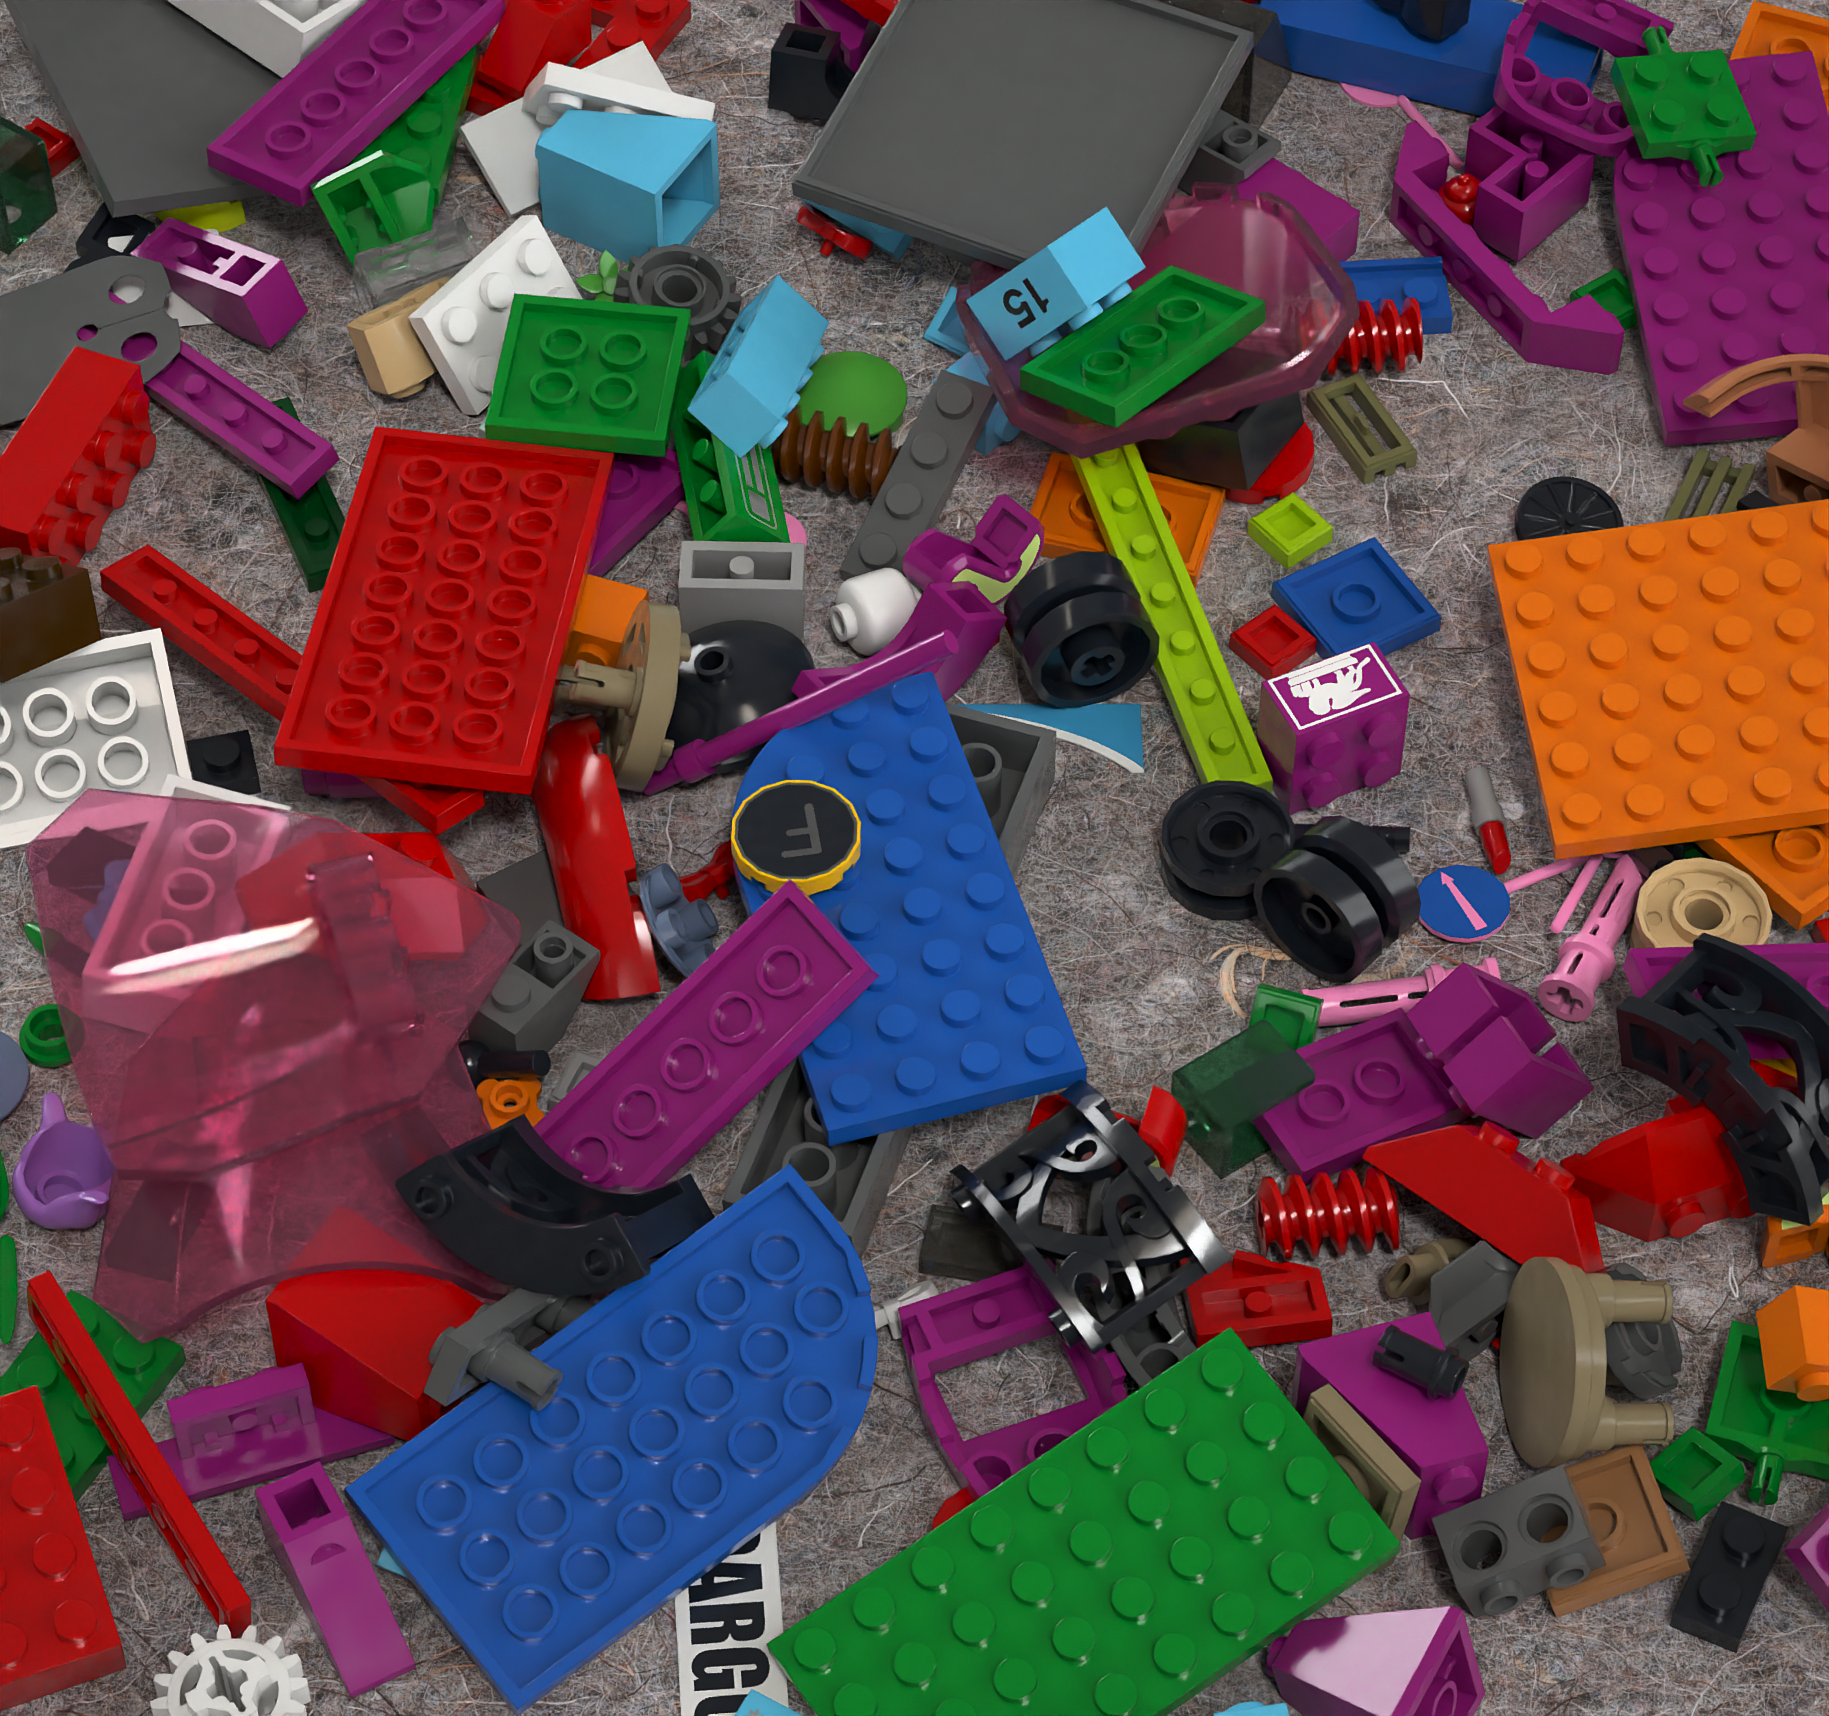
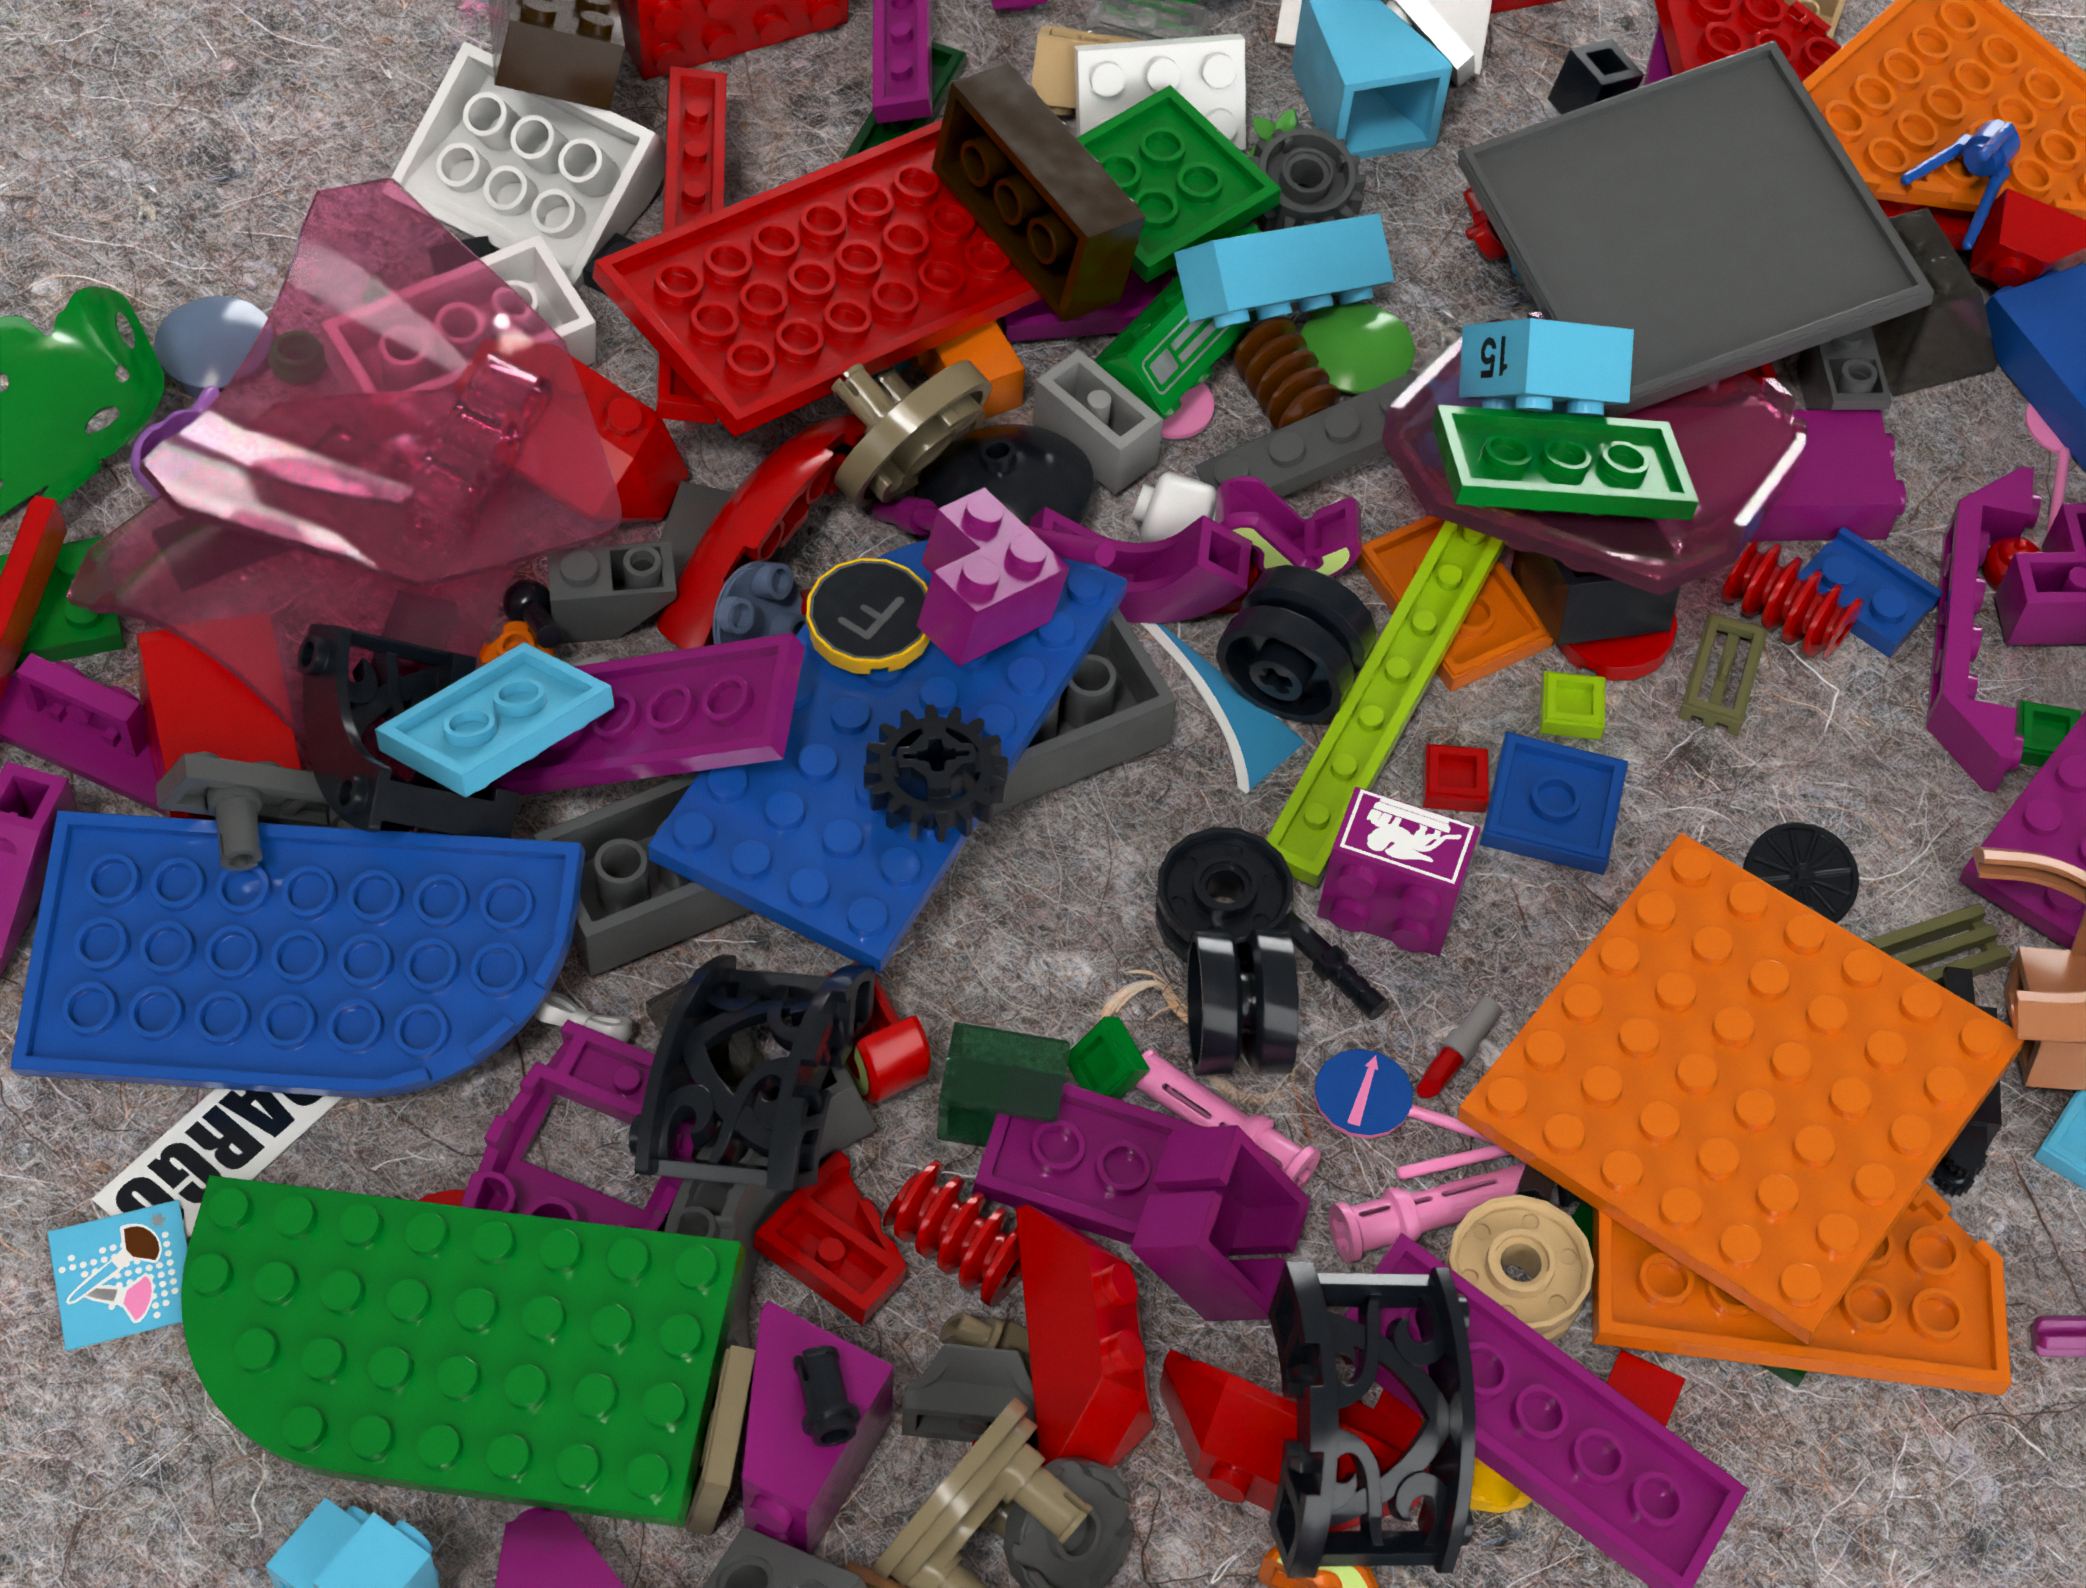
camera: 40 degrees right, 5 degrees up
none -> medium azure plate [375,642,614,798]
none -> black gear [863,704,1008,843]
none -> magenta brick [916,487,1070,667]
none -> dark brown brick [931,63,1146,323]

